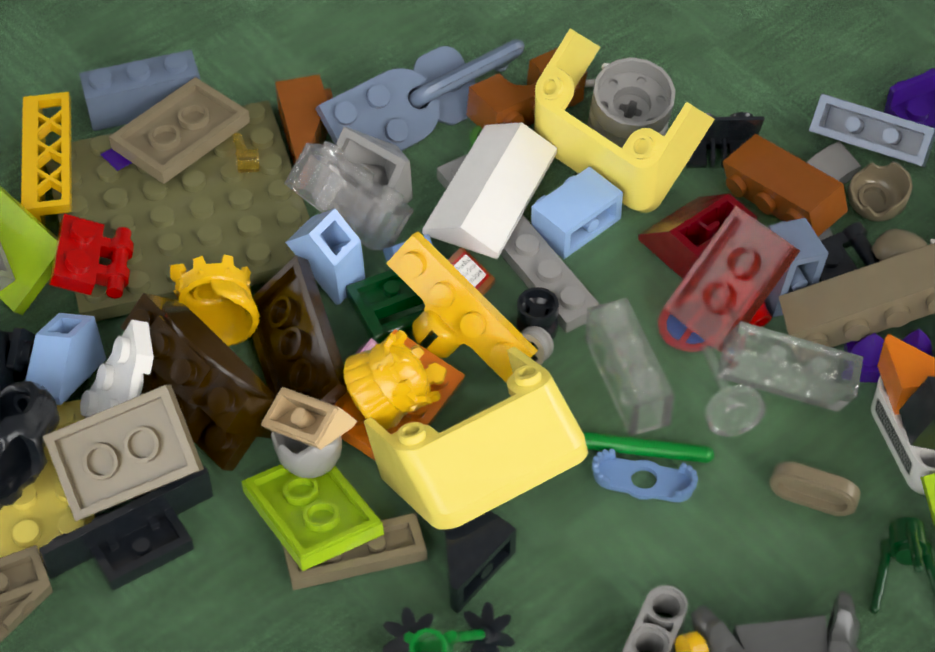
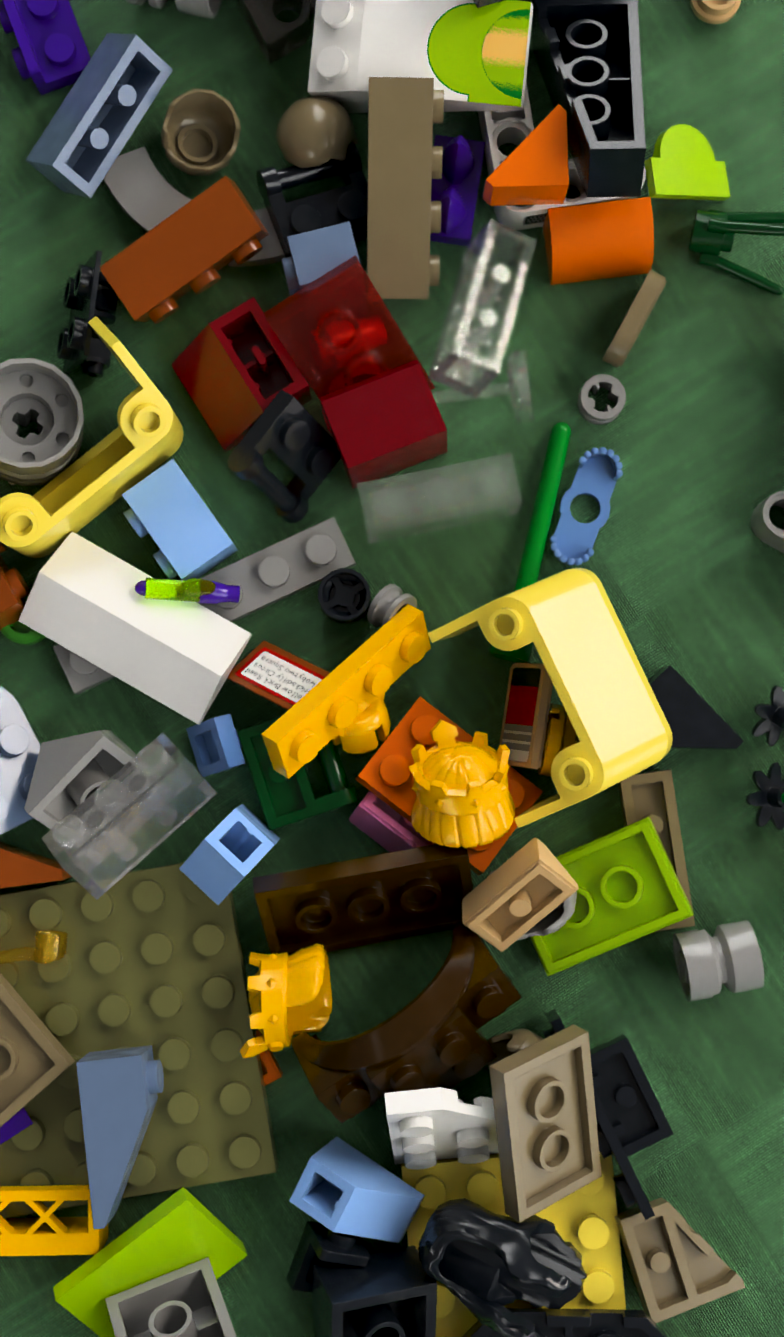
camera: 85 degrees left, 35 degrees up
red plate [49,213,134,299] -> none
none -> sand blue slope [76,1045,164,1230]
none -> clear neon green piece [135,578,240,604]
none -> black plate [228,389,341,523]
none -> dark red slope [319,359,447,489]
none -> orange brick [543,197,654,285]
none -> light grey bush [577,374,626,425]
none -> light grey wheel [673,920,764,1002]

